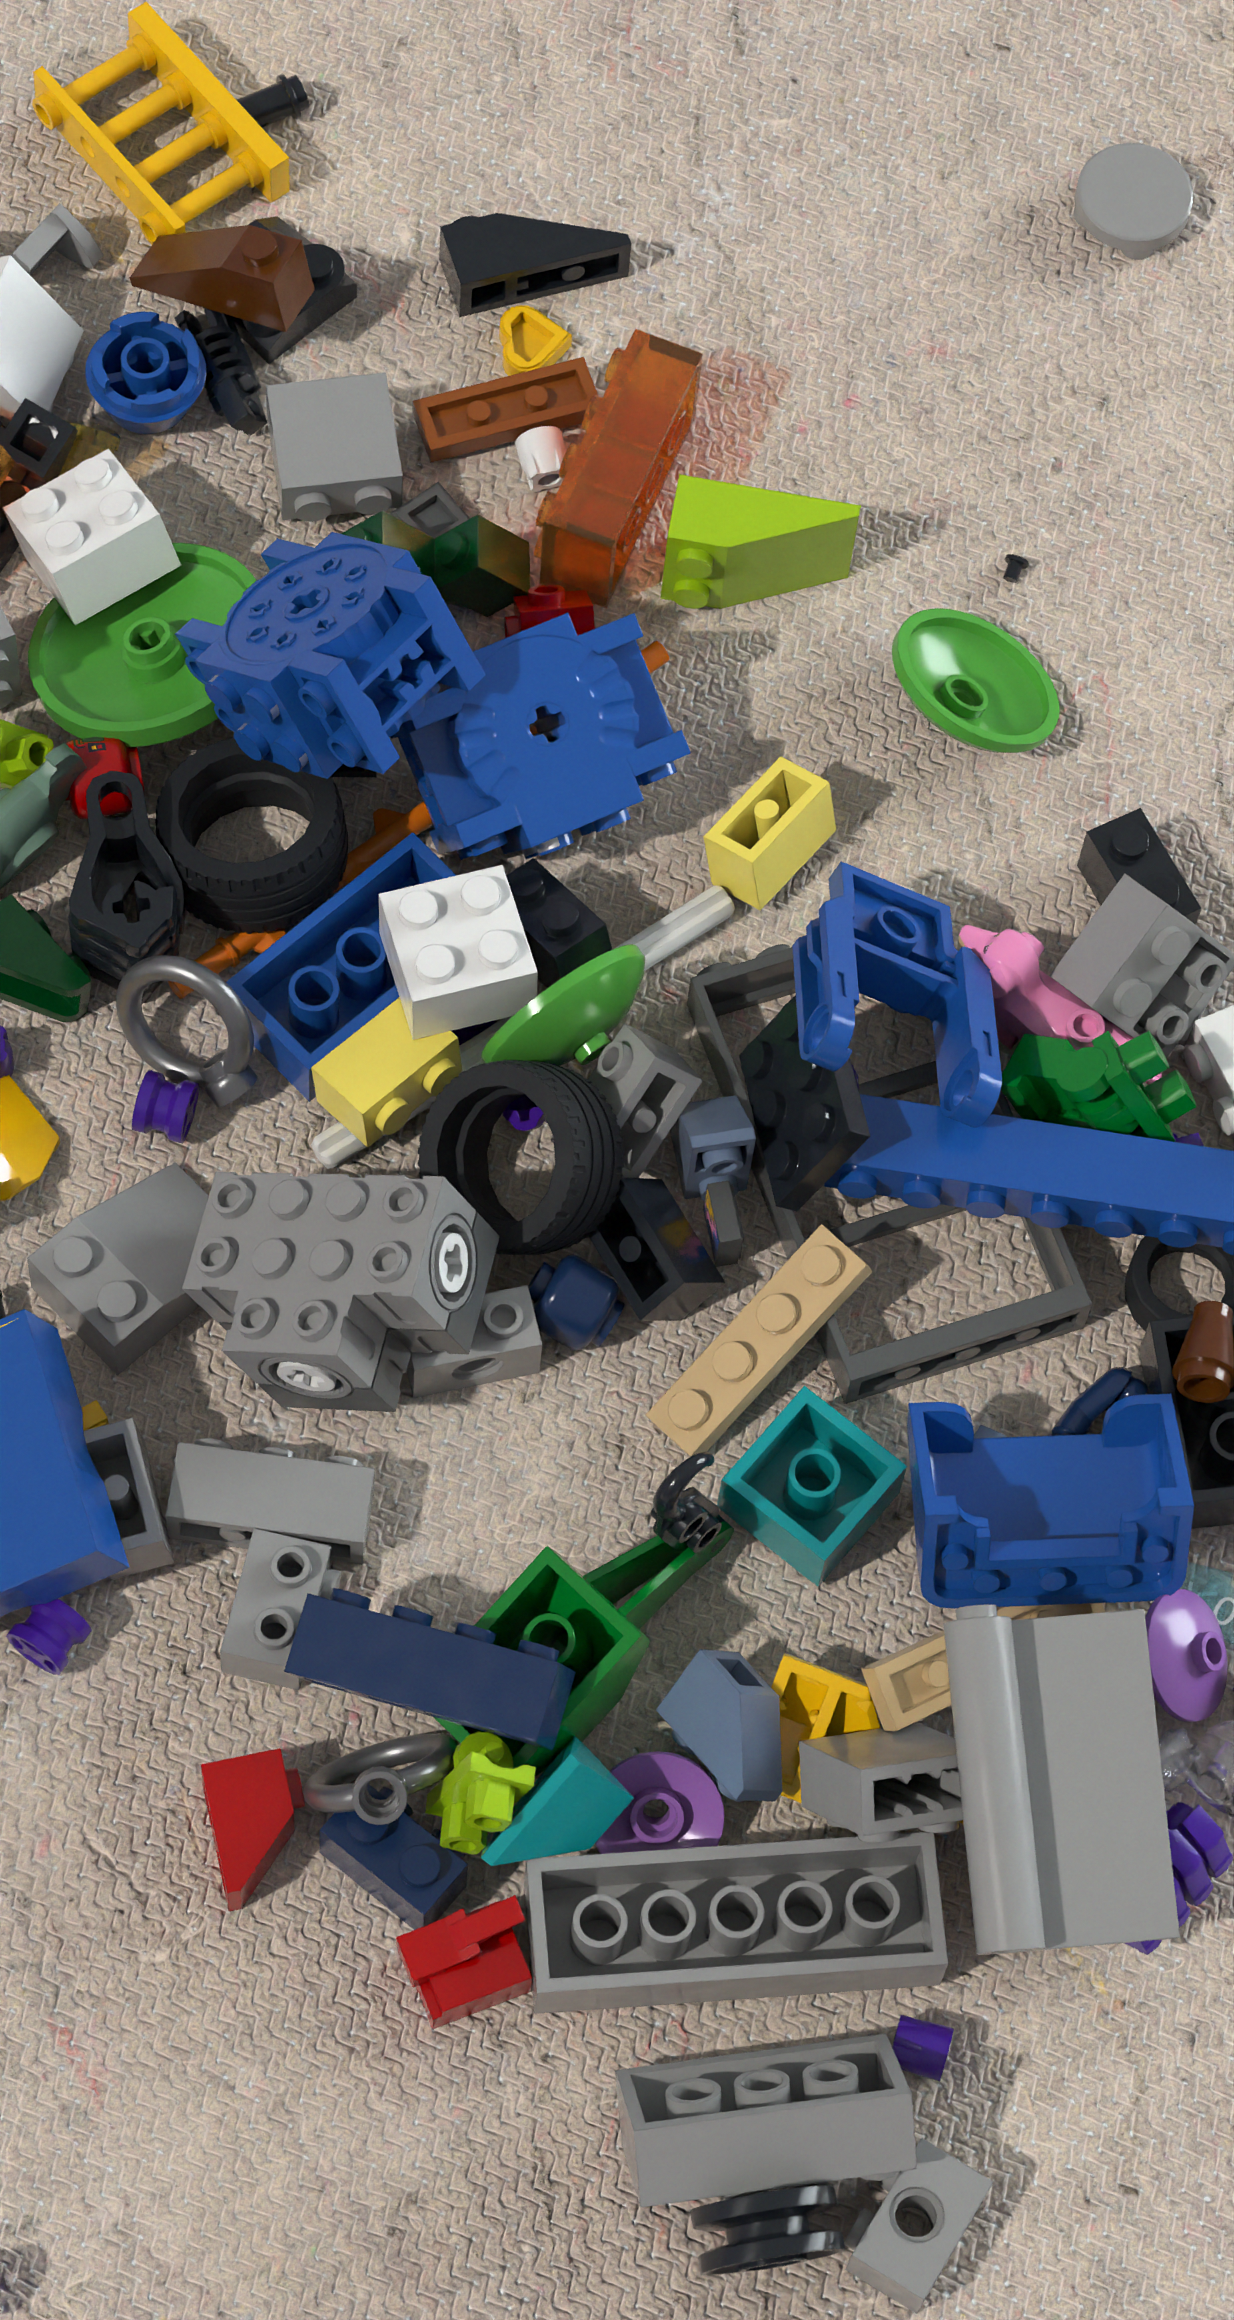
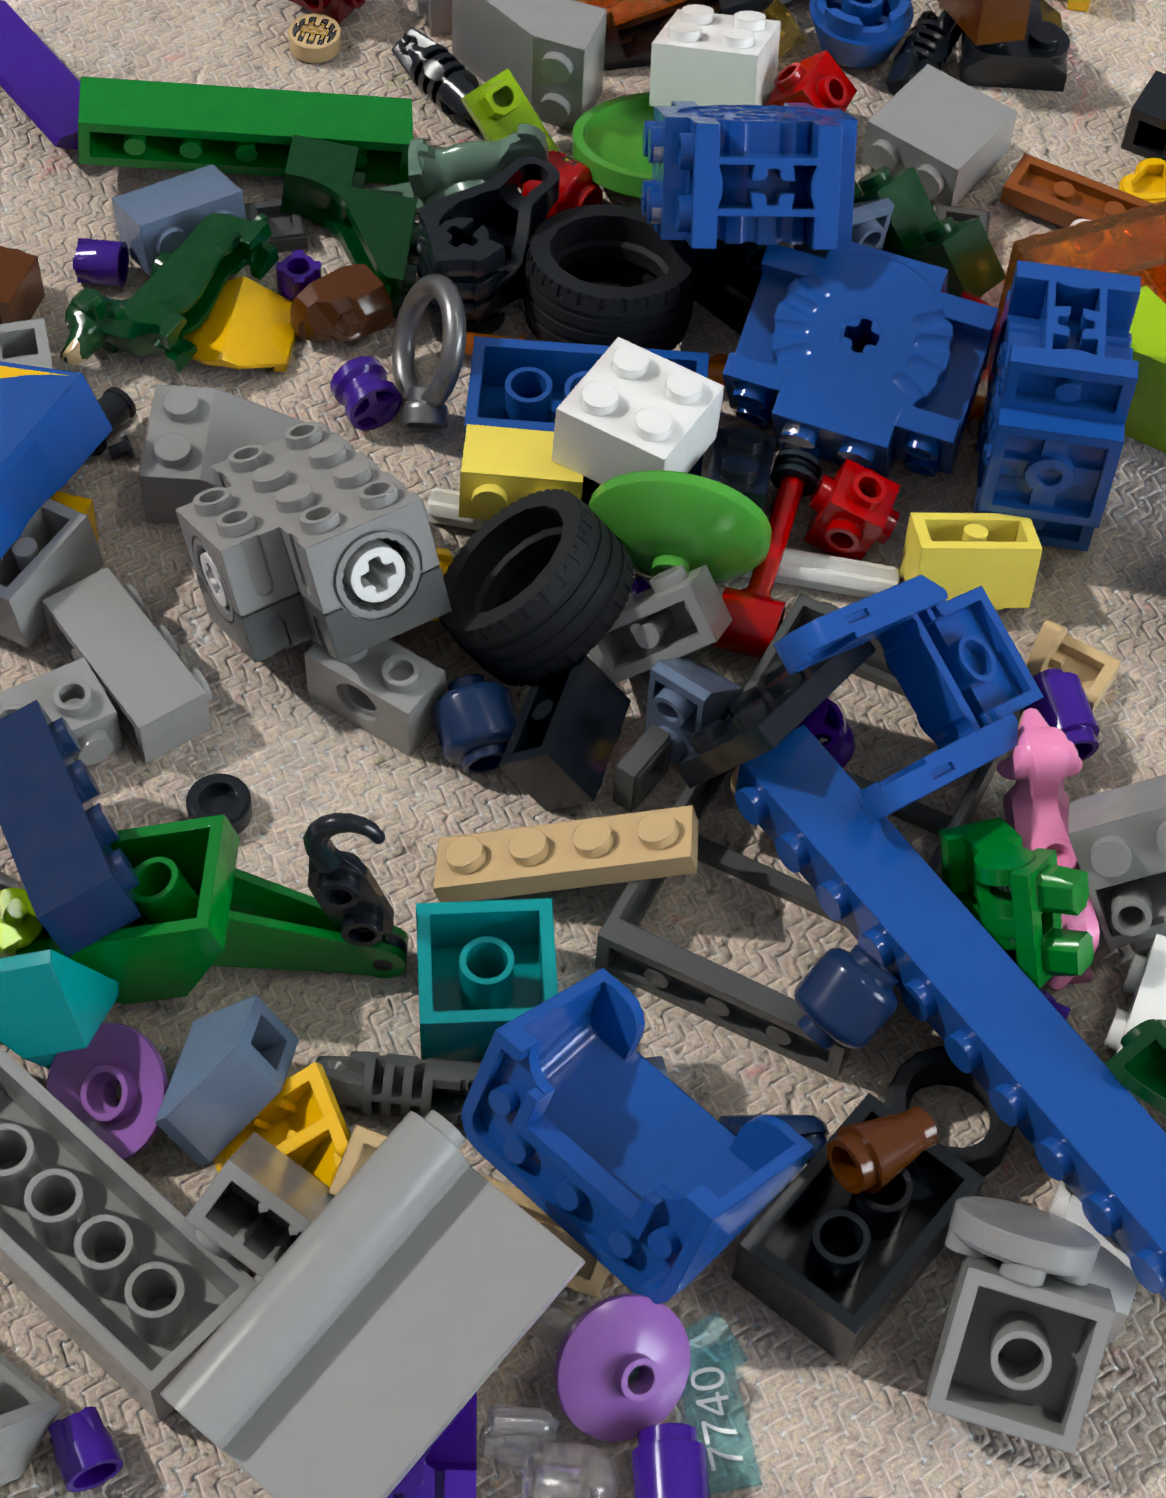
camera: 50 degrees right, 10 degrees down
none -> black tile [186,773,253,834]
none -> reddish brown rock [290,263,393,343]
none -> dark grey hinge [315,1051,481,1124]
none -> red piece [710,449,823,659]
none -> red brick [765,50,857,112]
none -> dark blue head [794,945,898,1050]
none -> red brick [803,458,901,561]
none -> blue piece [972,260,1141,552]
none -> dark purple brick [1024,668,1100,761]
none -> tan tile [1027,619,1121,712]

